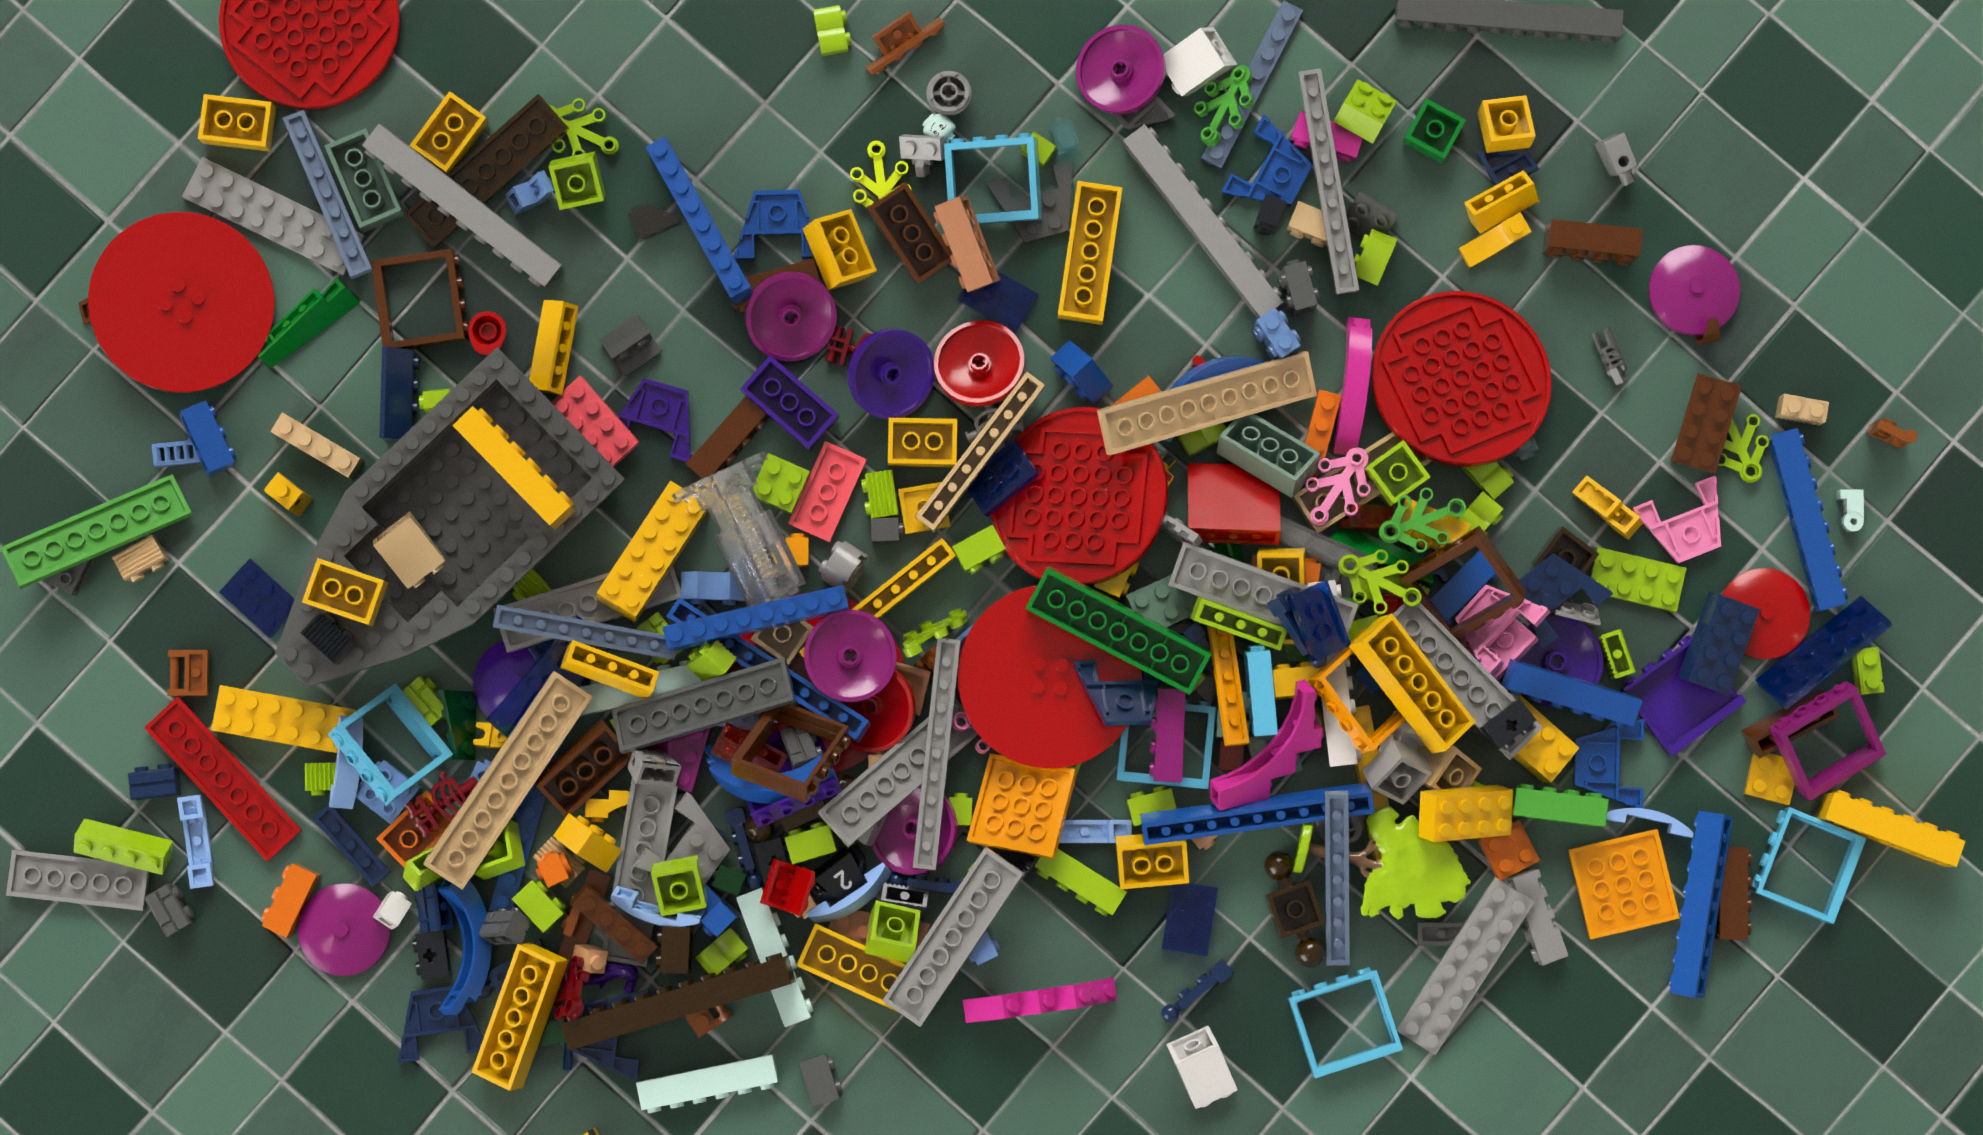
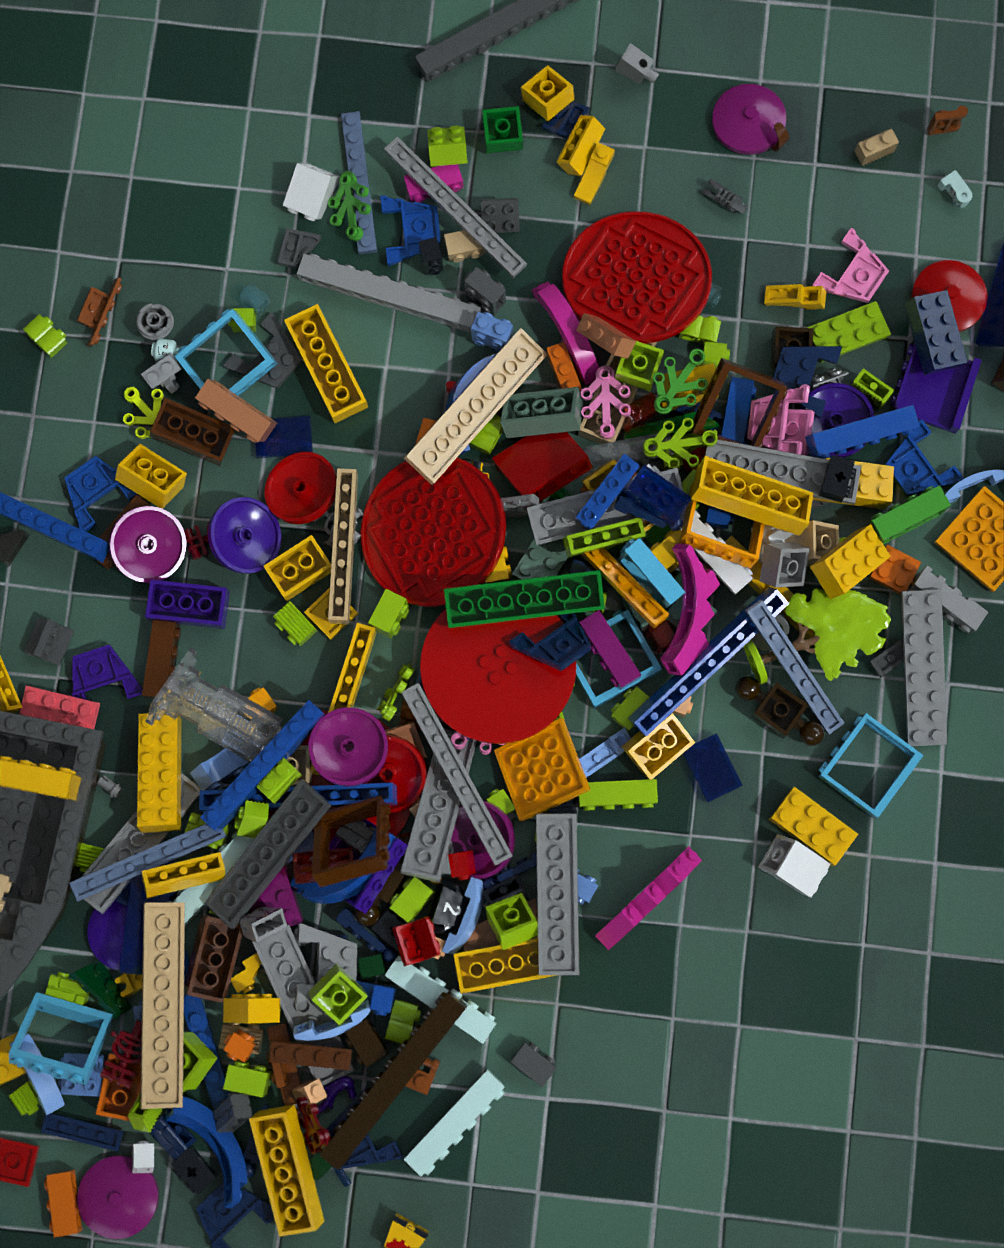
camera: 30 degrees left, 5 degrees down
lime brick [750,453,811,515] -> none
coral plate [788,441,867,543] -> none
light grey brick [818,541,869,593] -> none
dark grey brick [871,518,904,543] -> none
clear blue plate [967,439,1040,517] -> none
blue brick [1050,340,1113,404] -> none
magenta dish [1076,25,1166,114] -> none
dark blue plate [1161,959,1234,1023] -> none
lime brick [1354,229,1397,286] -> none
reddish brown brick [1542,219,1643,266] -> none
reddish brown brick [1671,373,1742,474] -> none
lime plant [1718,414,1769,483] -> none
blue brick [1768,428,1848,612] -> none
none -> light grey pin [97,775,123,798]
none -> lime brick [256,757,301,804]
none -> red brick [448,850,476,880]
none -> blue panel [574,454,639,530]
none -> nougat brick [576,313,636,359]
none -> yellow brick [769,787,858,867]

